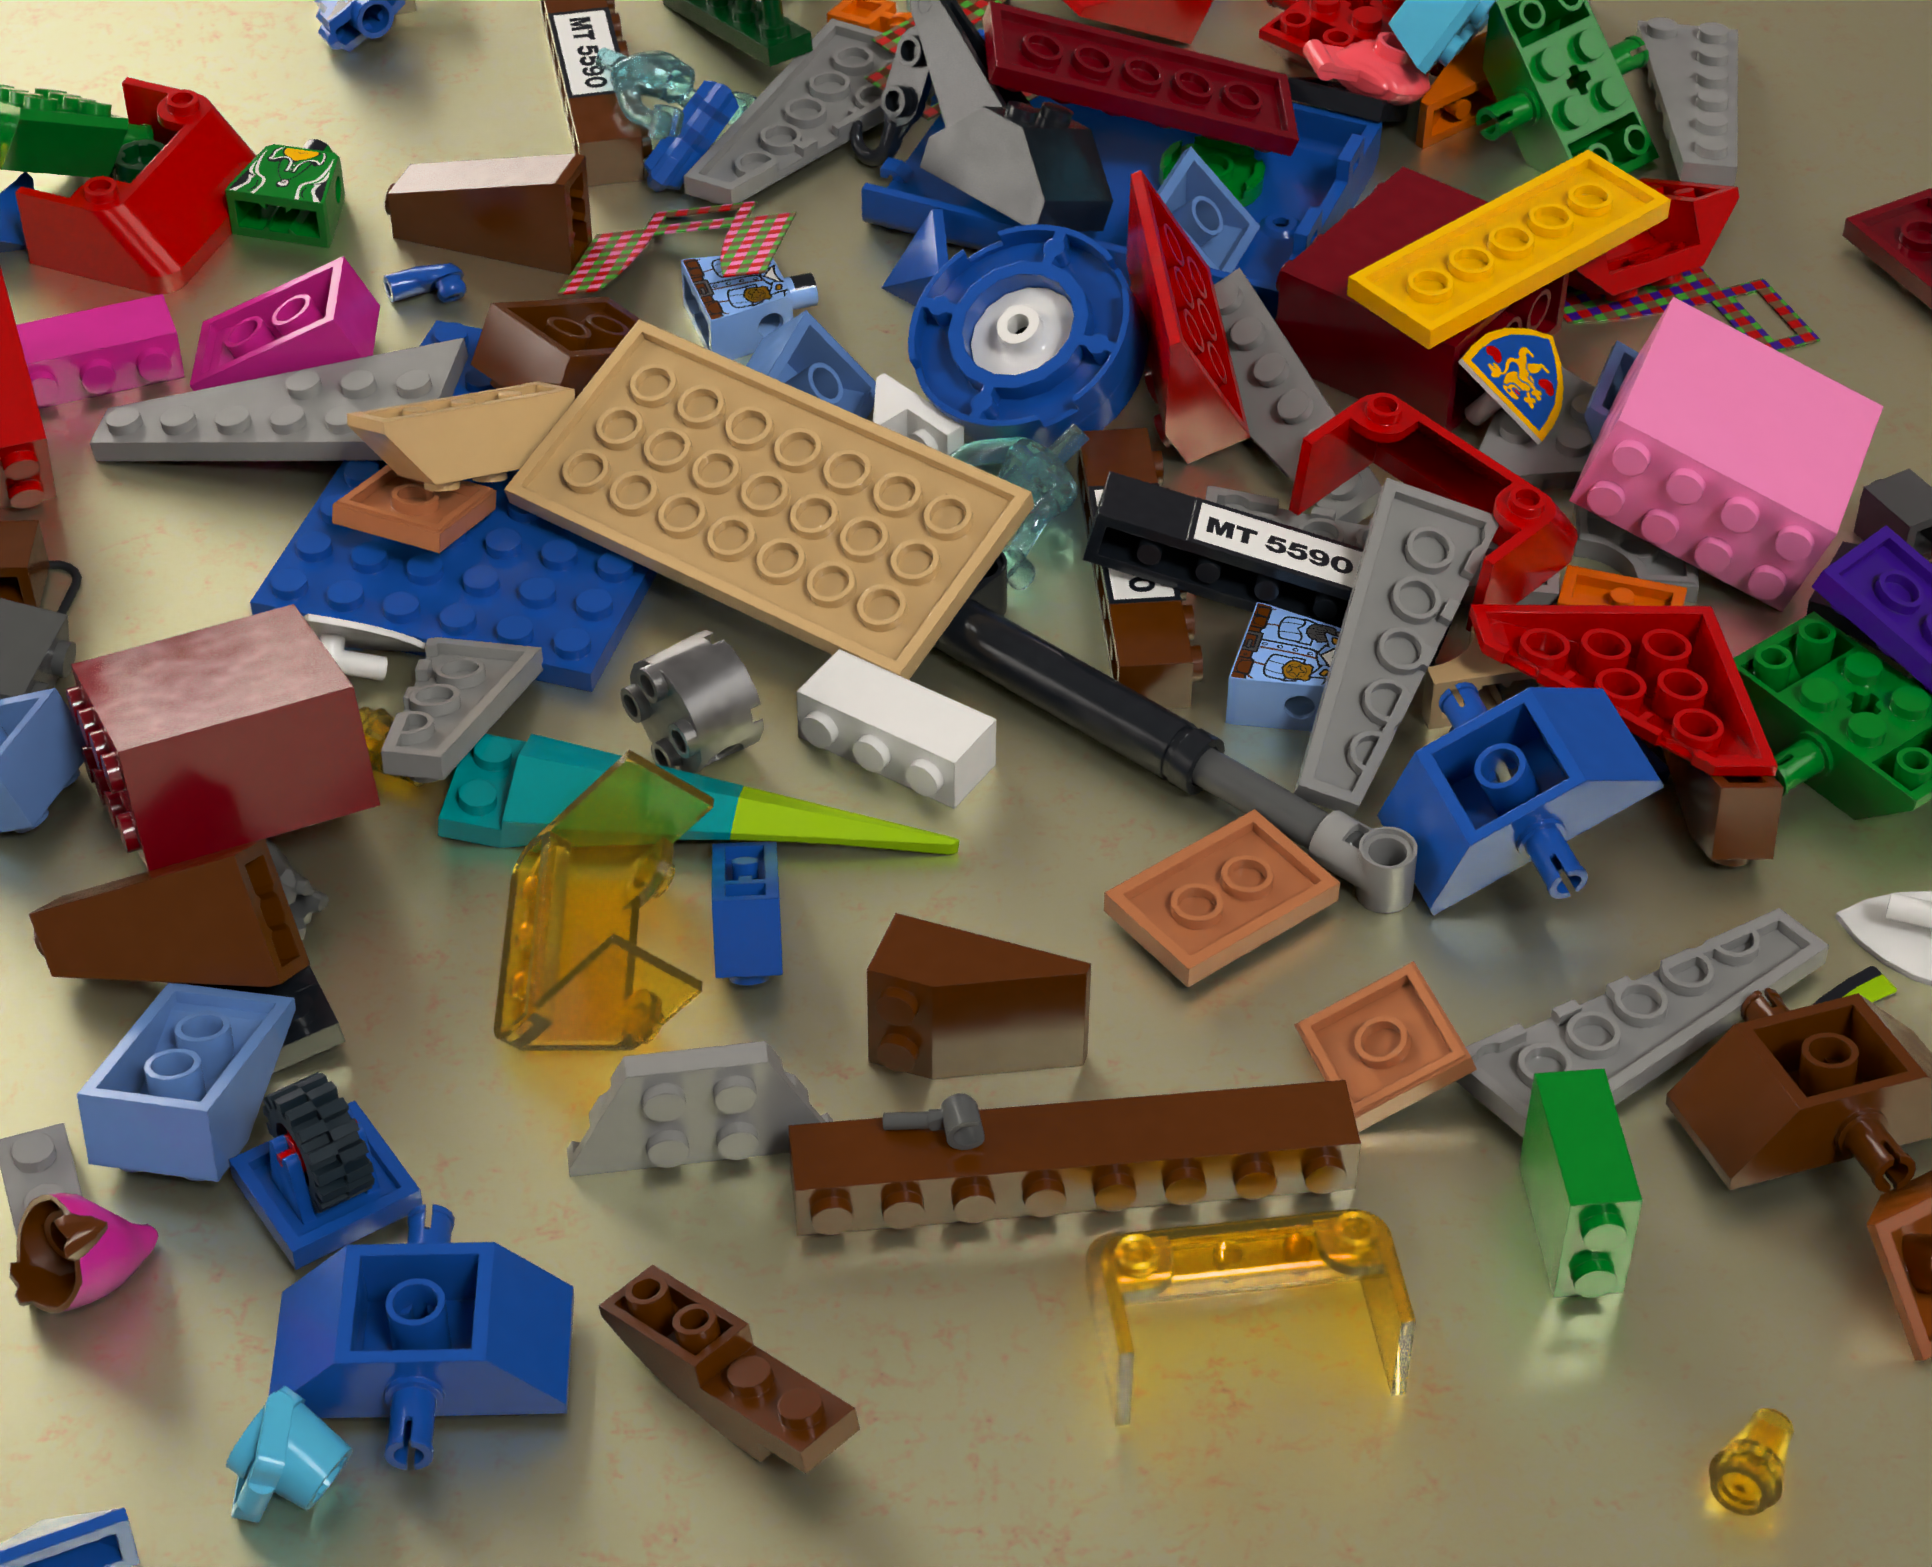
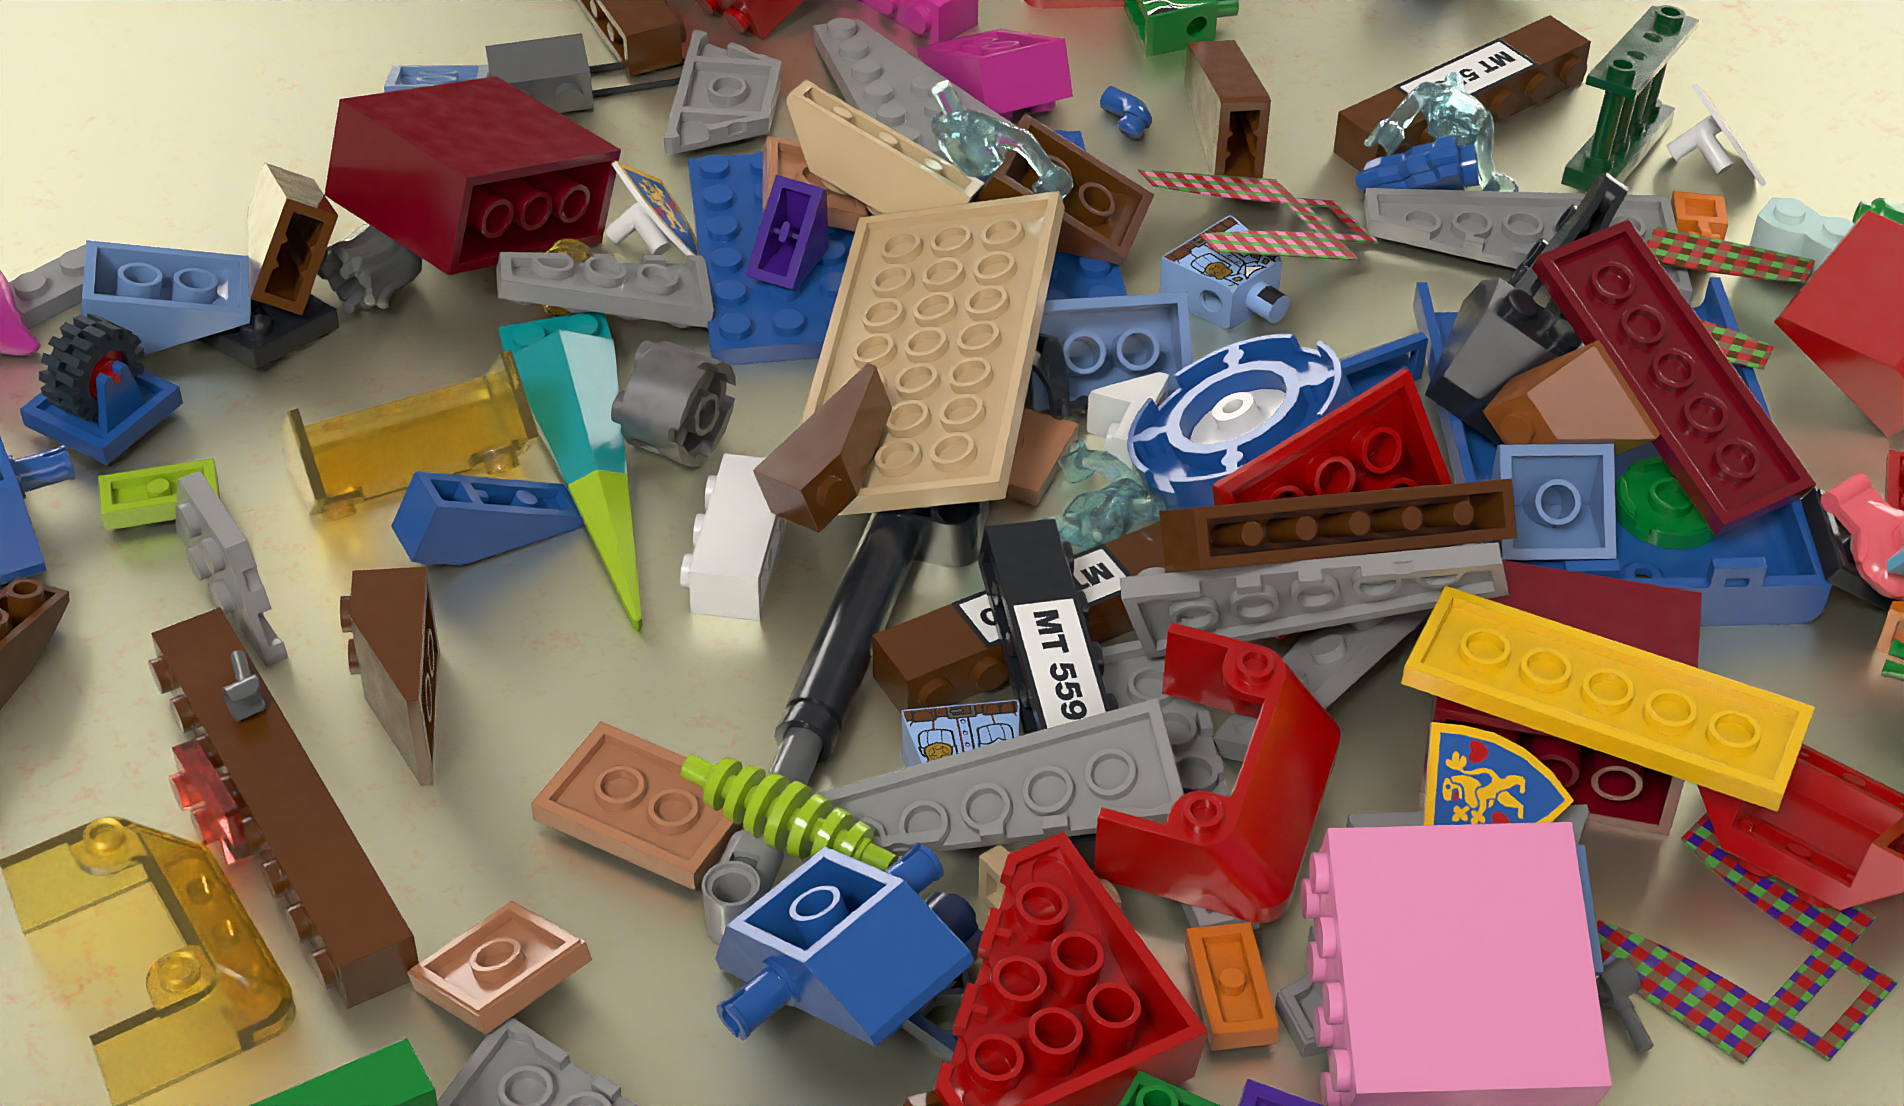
camera: 65 degrees right, 0 degrees up
none -> lime plate [98,458,220,531]
none -> clear red plate [169,738,251,865]
none -> light grey wing [664,30,782,154]
none -> lime piece [680,754,898,871]
none -> dark purple slope [745,175,828,291]
none -> reddish brown slope [753,363,892,533]
none -> clear light blue piece [931,80,1073,199]
none -> light grey wing [1120,542,1509,659]
none -> reddish brown brick [1159,478,1517,572]
none -> slope [1483,340,1660,456]

